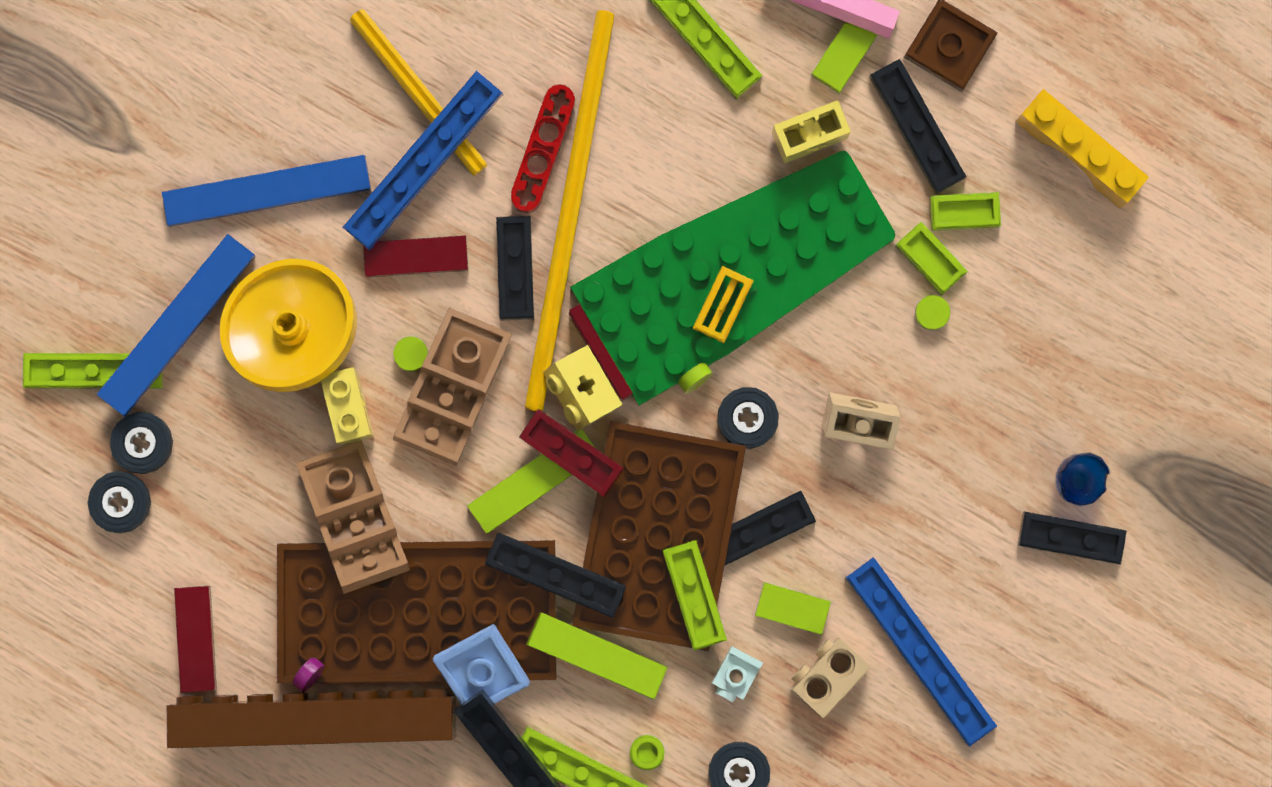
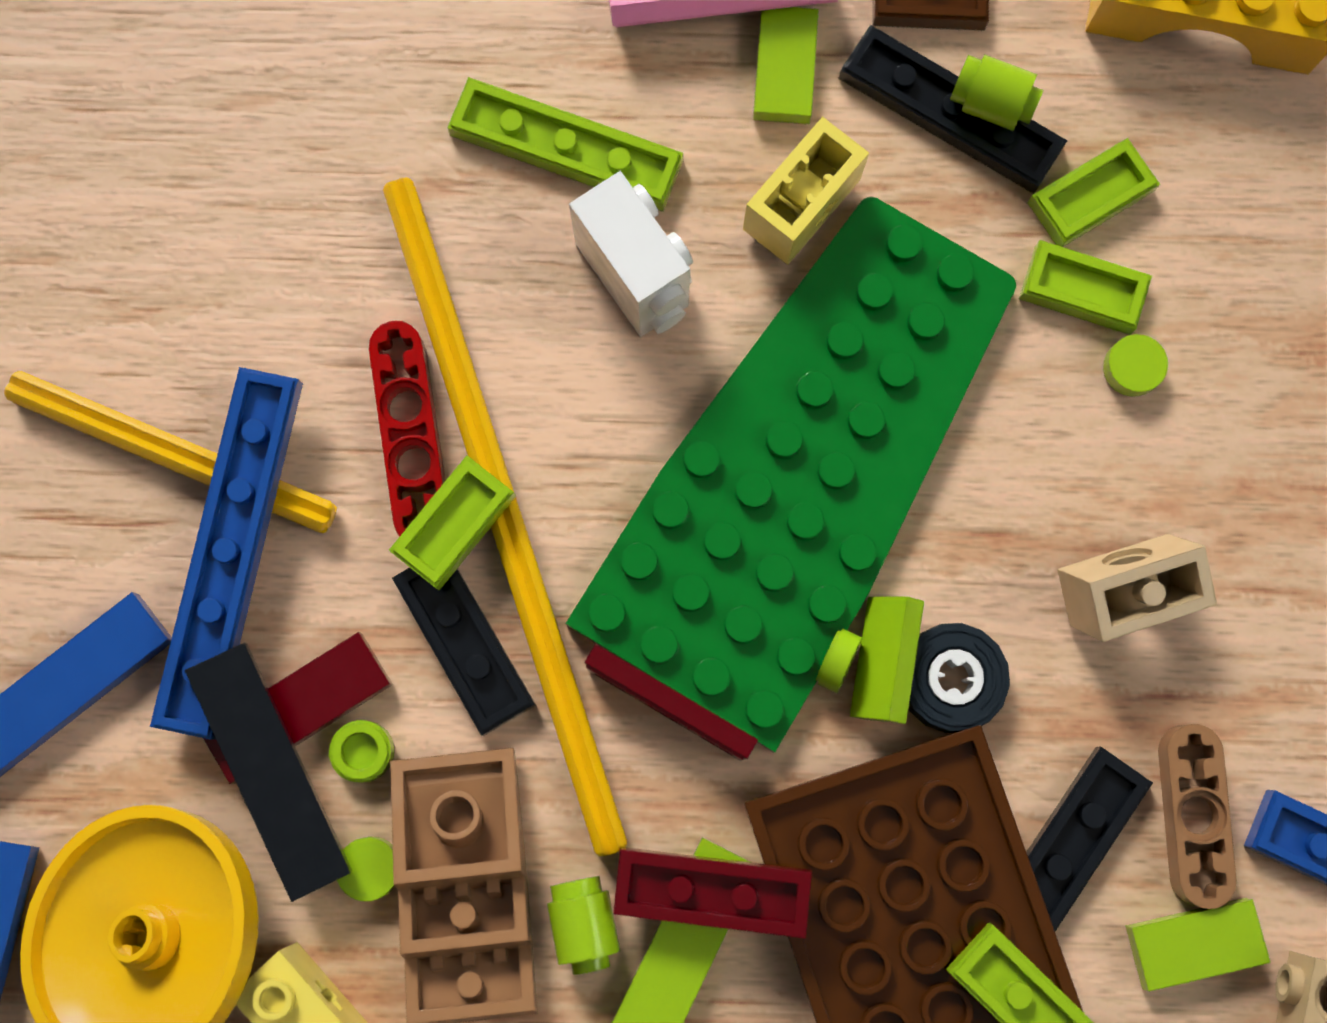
camera: 25 degrees left, 5 degrees down
light yellow brick [543,345,623,432] -> none
yellow tile [693,266,753,344] -> none
none -> black tile [184,643,352,902]
none -> lime tile [329,720,394,783]
none -> lime tile [389,455,516,590]
none -> lime brick [547,876,620,975]
none -> white brick [569,170,693,338]
none -> lime tile [850,596,924,724]
none -> lime brick [950,55,1044,131]
none -> medium nougat beam [1158,724,1237,909]

